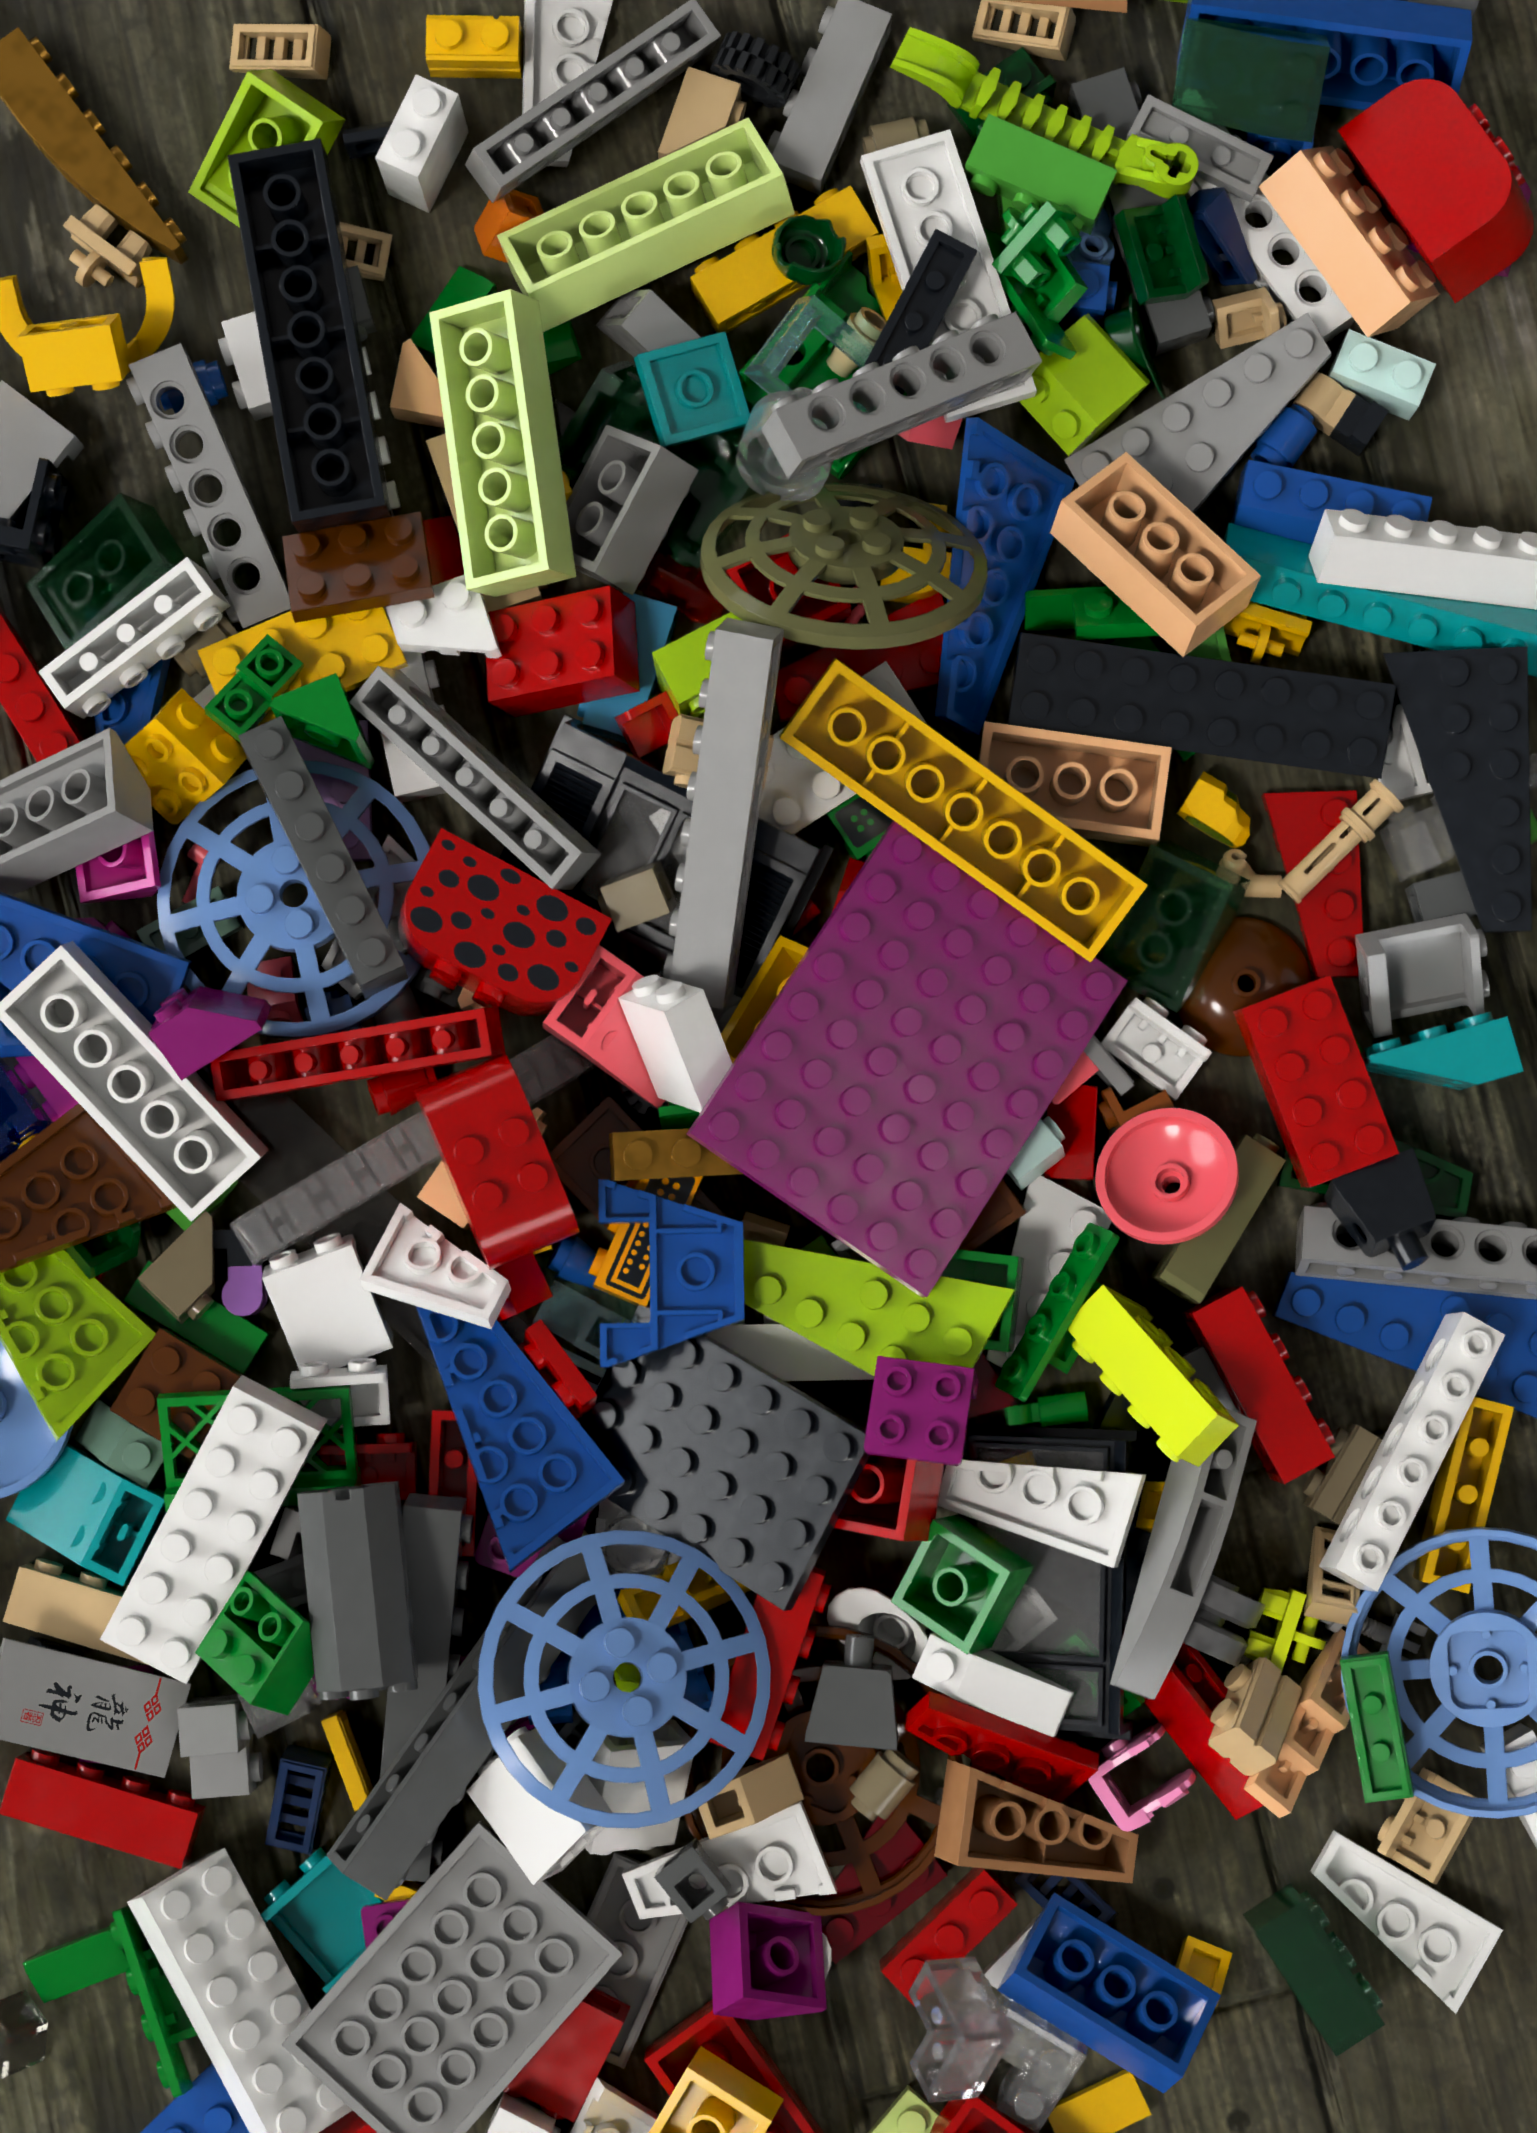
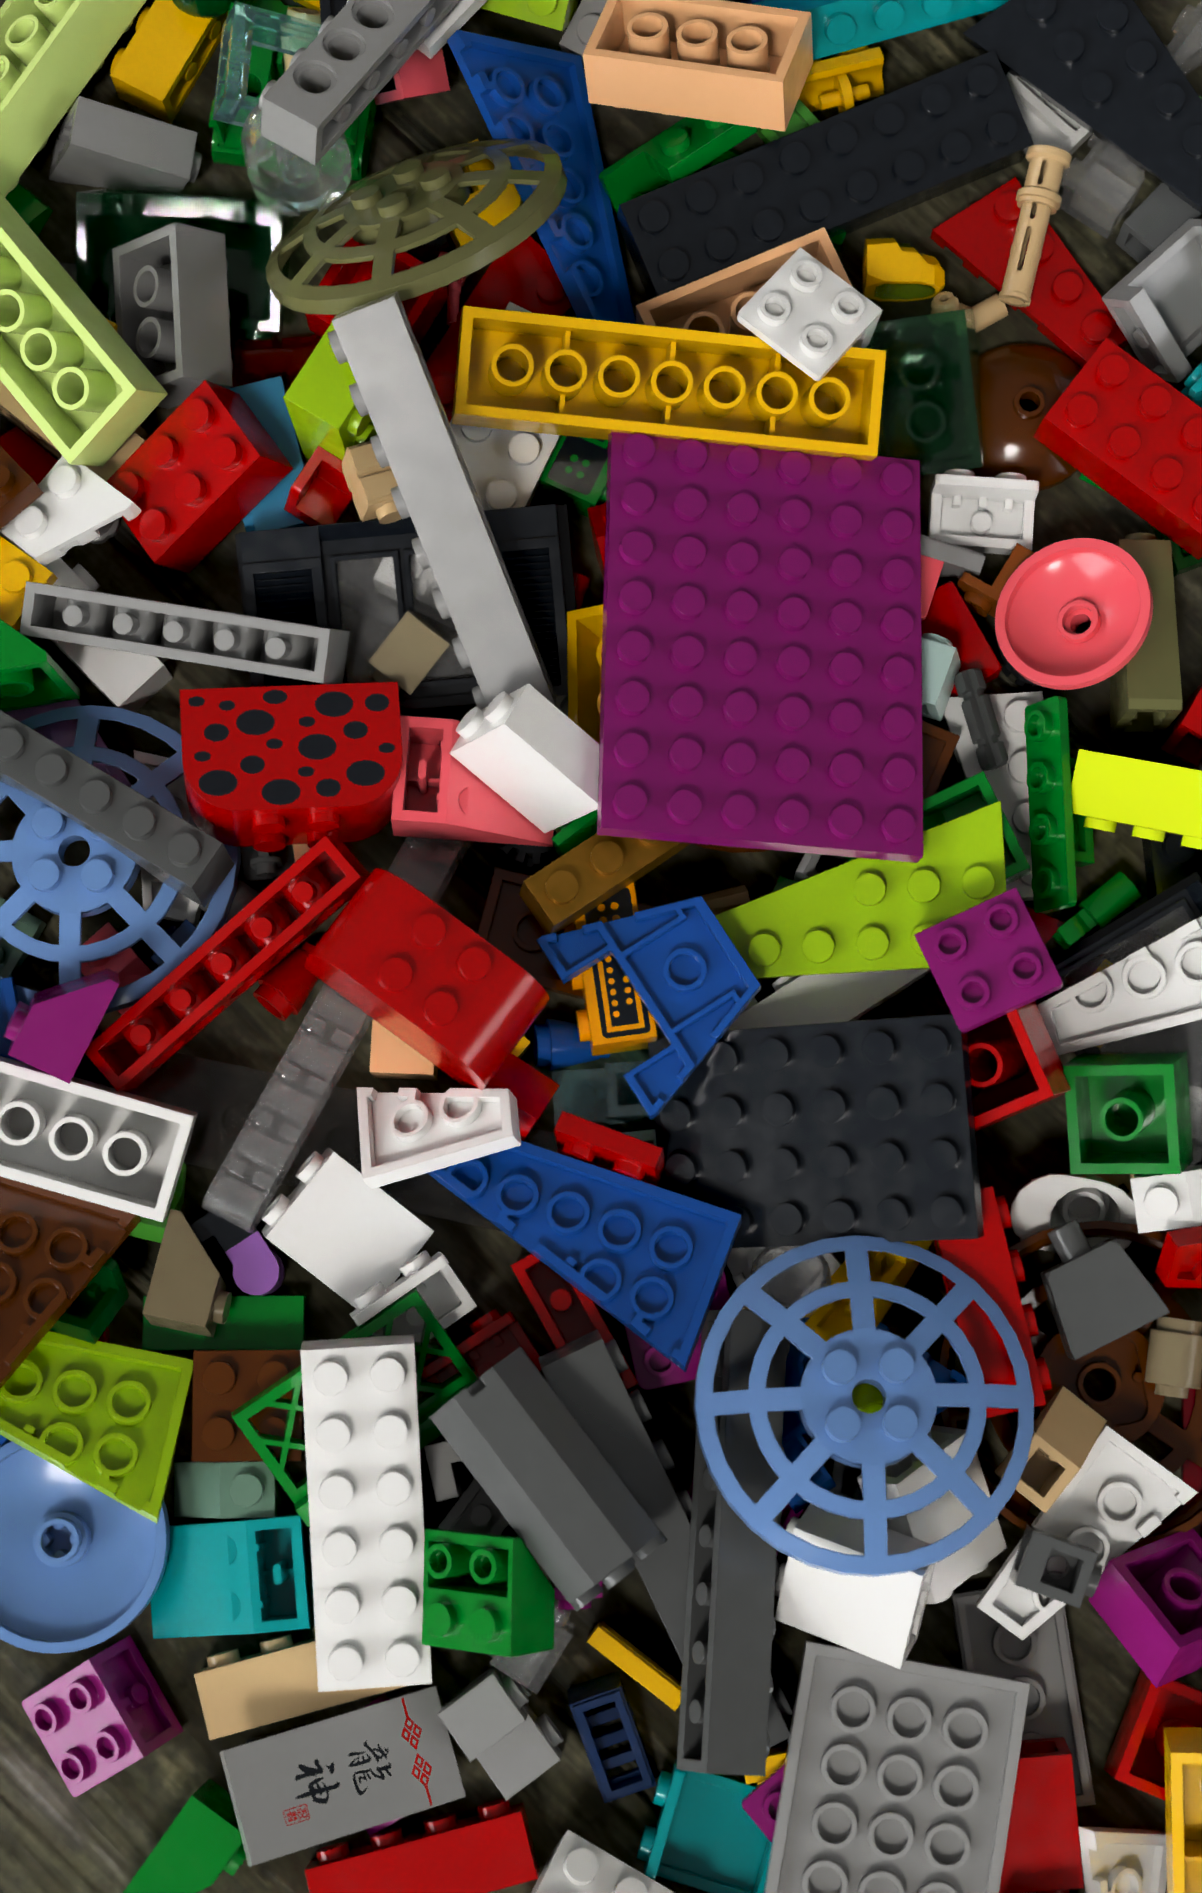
camera: 30 degrees left, 5 degrees down
teal plate [634,331,752,448] -> none
none -> white bracket [737,247,883,381]
none -> dark grey axle [954,668,1008,771]

